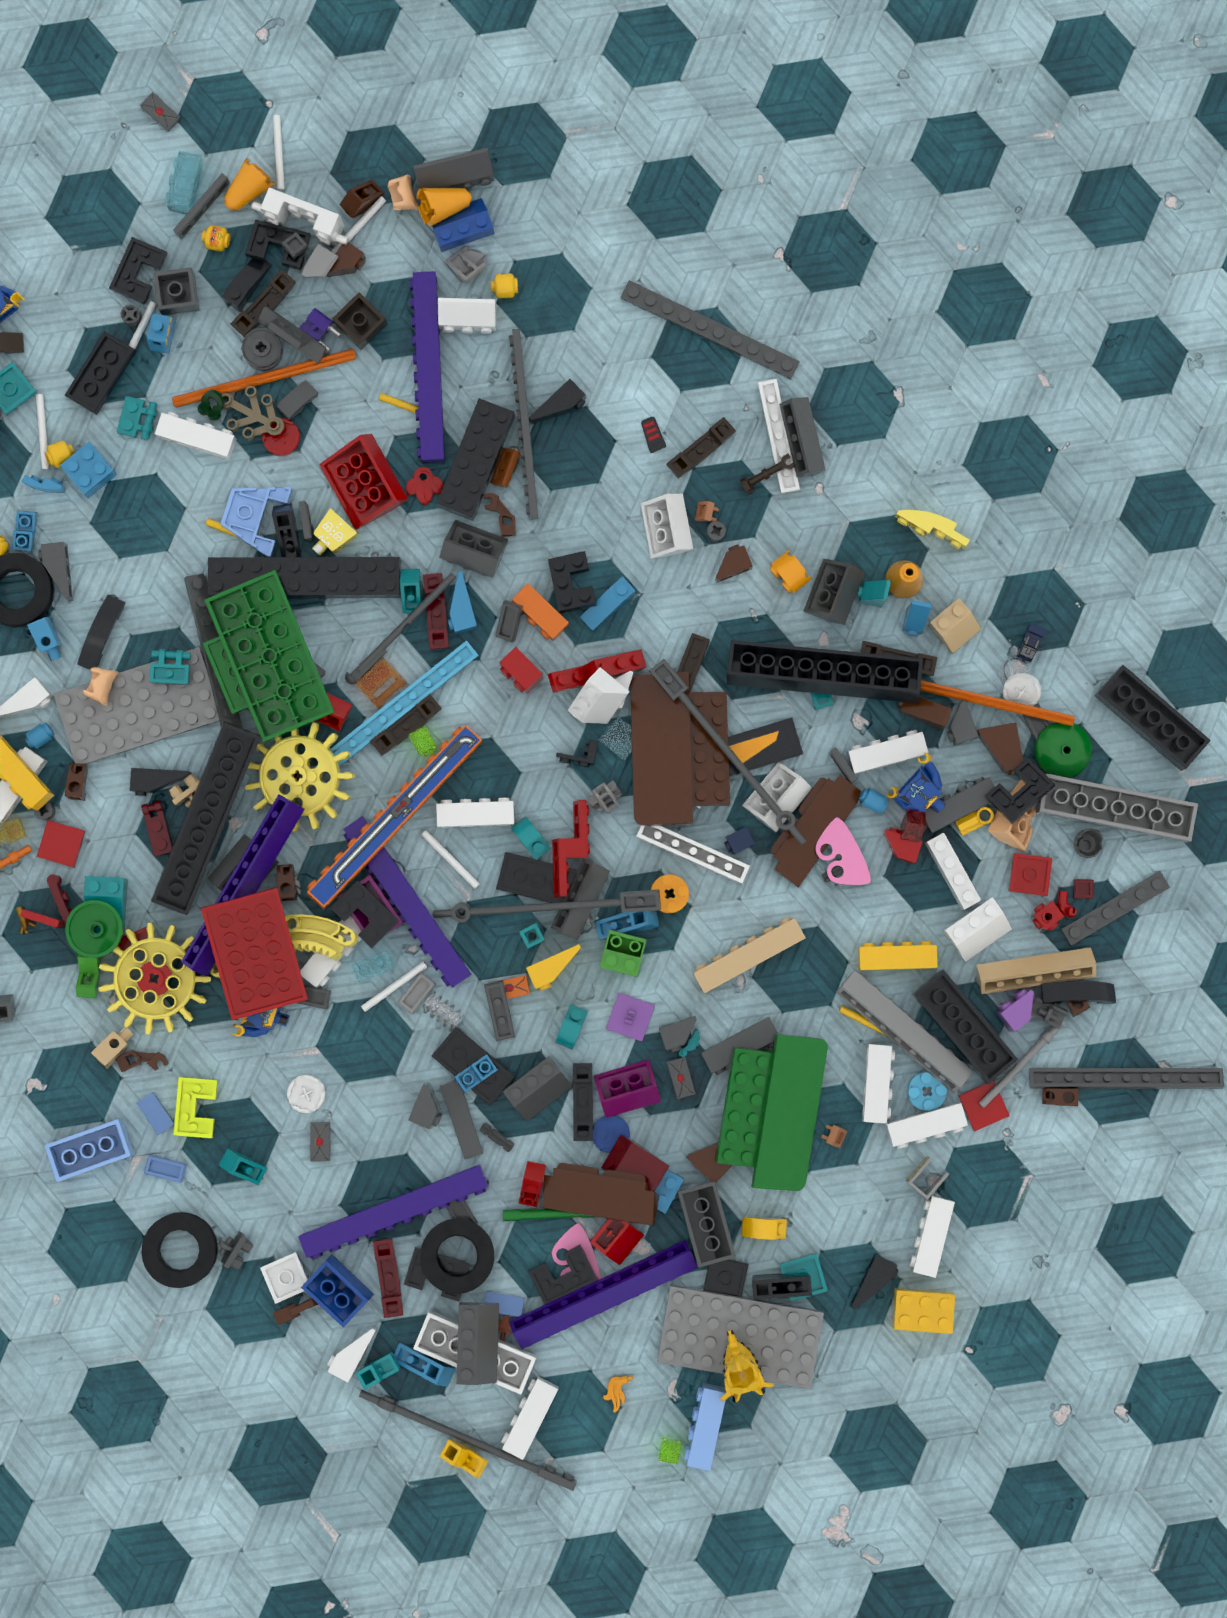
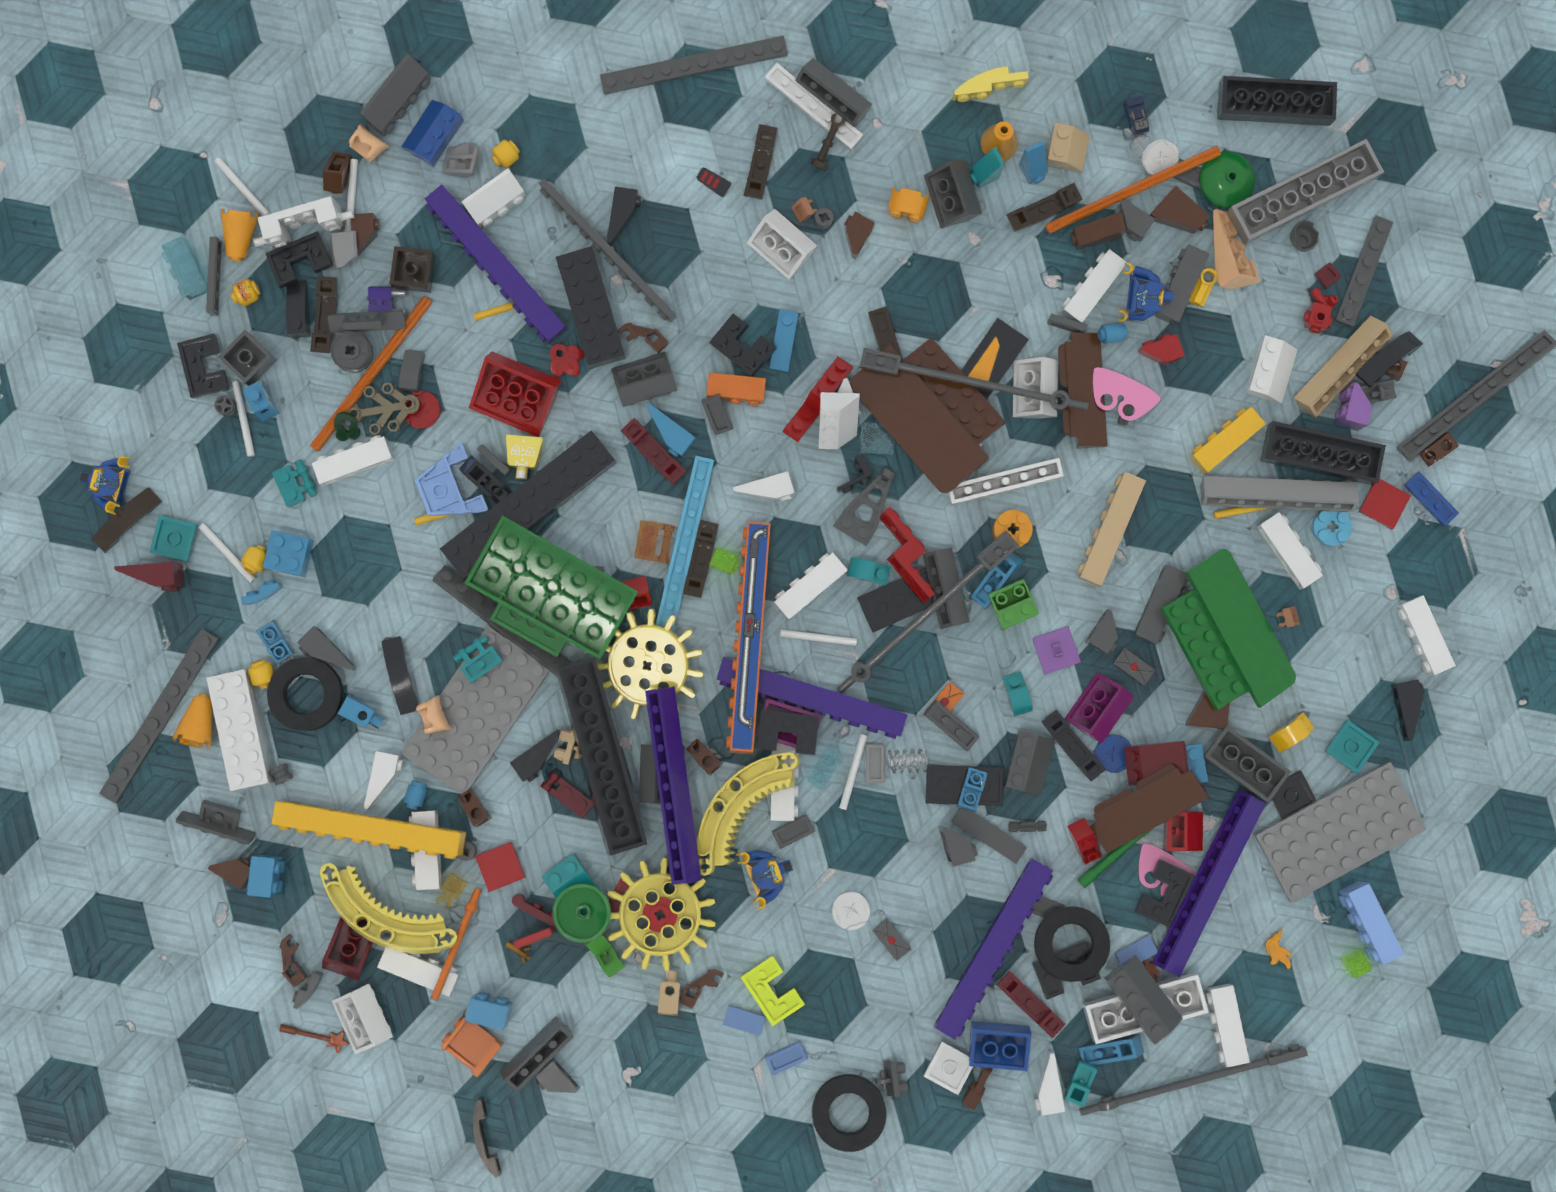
camera: 40 degrees left, 0 degrees up
light blue brick [44,1118,135,1182] -> none
black tile [65,331,137,415] -> none
dark grey tile [140,92,181,132] -> none
red plate [201,887,308,1020] -> none
teal slope [219,1148,267,1185] -> none
dark grey tile [281,232,308,259] -> none
dark grey bar [345,573,456,684] -> none
teal slope [400,569,422,614] -> none
light orange cone [417,188,472,226] -> none
yellow brick [439,1439,488,1478] -> none
dark orange plate [490,448,520,488] -> none
red brick [499,647,544,694] -> none
teal plate [519,923,545,949] -> none
yellow slope [526,944,581,991] -> none
light grey piece [587,781,622,814] -> none
teal piece [678,1029,700,1057] -> none
yellow piece [720,1330,774,1403] -> none
dark blue brick [724,827,755,855] -> none
black brick [727,640,923,703] -> none
black slope [752,1274,812,1300] -> none
teal tile [810,693,834,710] -> none
white brick [885,1102,968,1149] -> none
yellow brick [892,1288,955,1334] -> none
clear red brick [900,809,926,842] -> none
light grey piece [906,1156,949,1200] -> none
white brick [925,833,981,910] -> none
light grey bar [978,1024,1063,1108] -> none
black plate [985,758,1055,824] -> none
red plate [1008,853,1052,896] -> none
none -> white slope [733,471,795,502]
none -> dark grey plate [834,467,896,546]
none -> blue plate [1404,472,1459,527]

